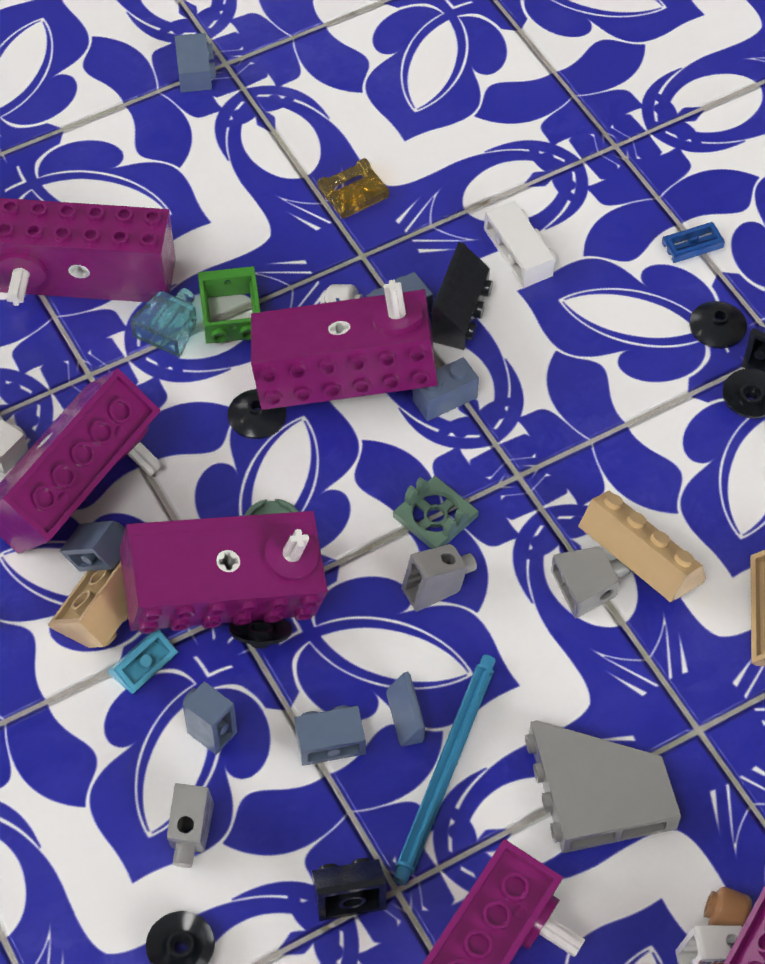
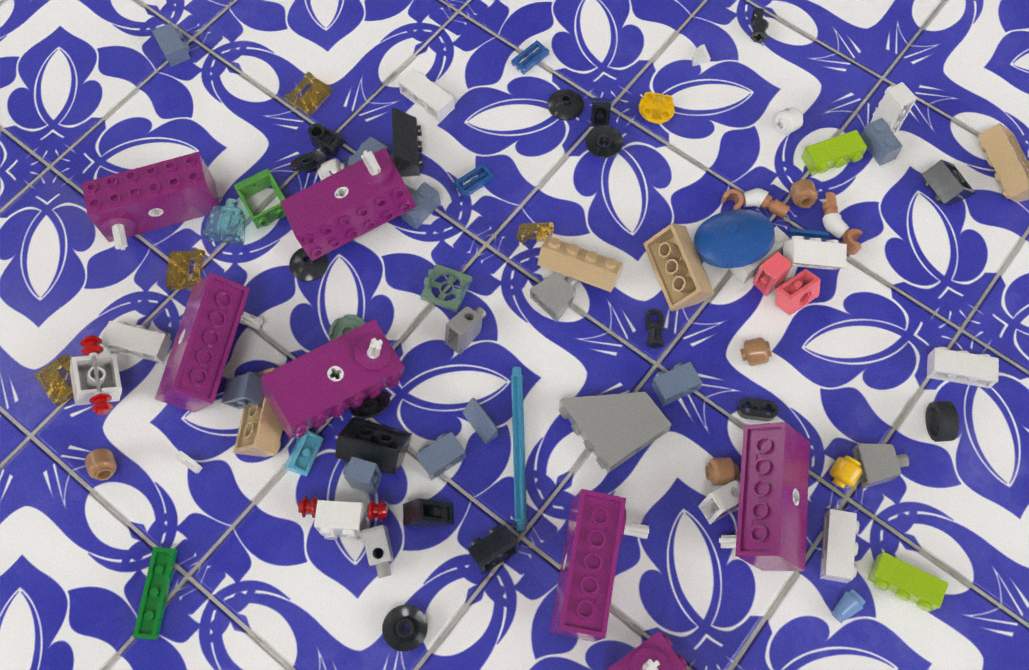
camera: 20 degrees left, 10 degrees up
none -> clear yellow plate [165,249,205,290]
none -> black dish [290,151,327,173]
none -> white brick [298,495,388,541]
none -> black piece [308,123,345,157]
none -> black slope [335,417,412,474]
none -> black slope [403,498,454,528]
none -> blue tile [453,163,495,199]
none -> clear yellow plate [516,222,554,243]
none -> black connector [645,309,664,349]
none -> sand blue brick [651,362,702,406]

